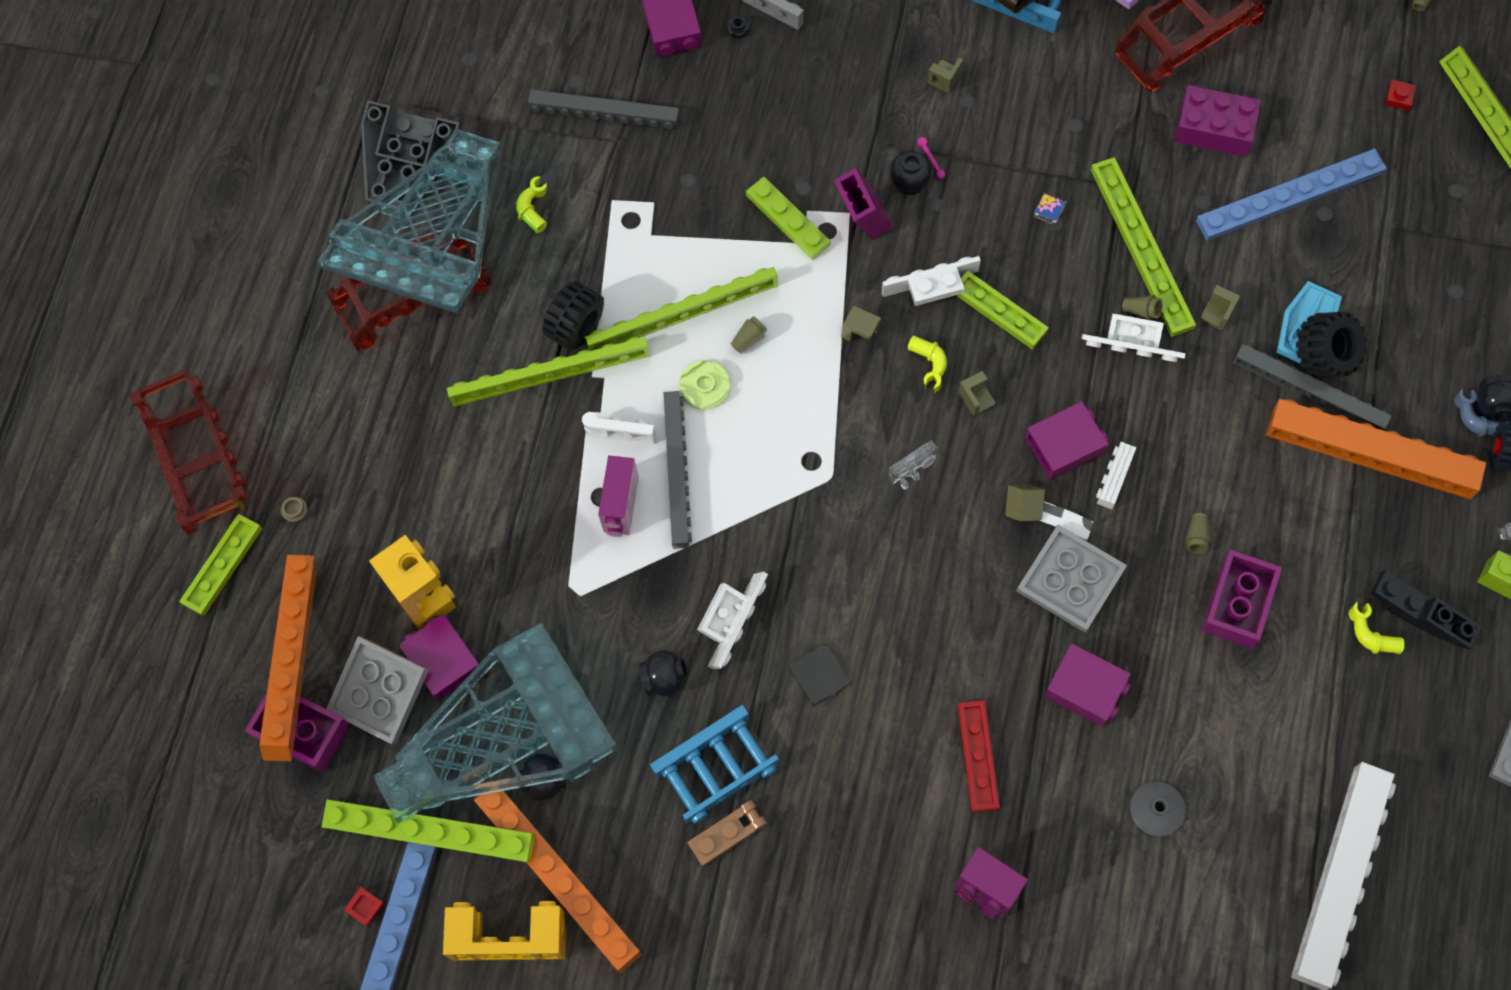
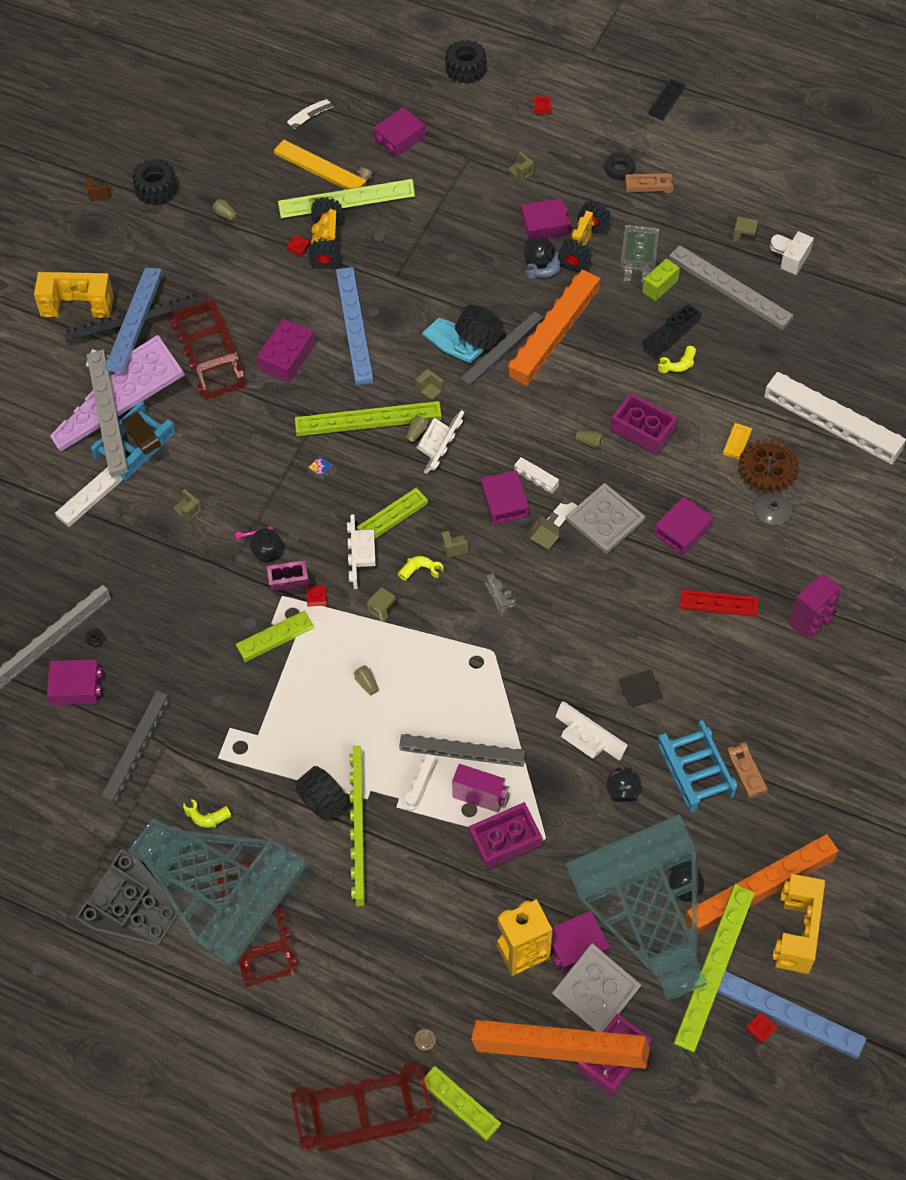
camera: 80 degrees left, 10 degrees down
lime plate [585,267,778,351] -> none
yellowish green tile [680,360,730,410] -> none
none -> red plate [306,586,327,607]
none -> black plate [308,197,342,270]
none -> magenta brick [469,802,542,870]
none -> yellow tile [723,423,752,460]
none -> reddish brown gear [738,439,799,494]

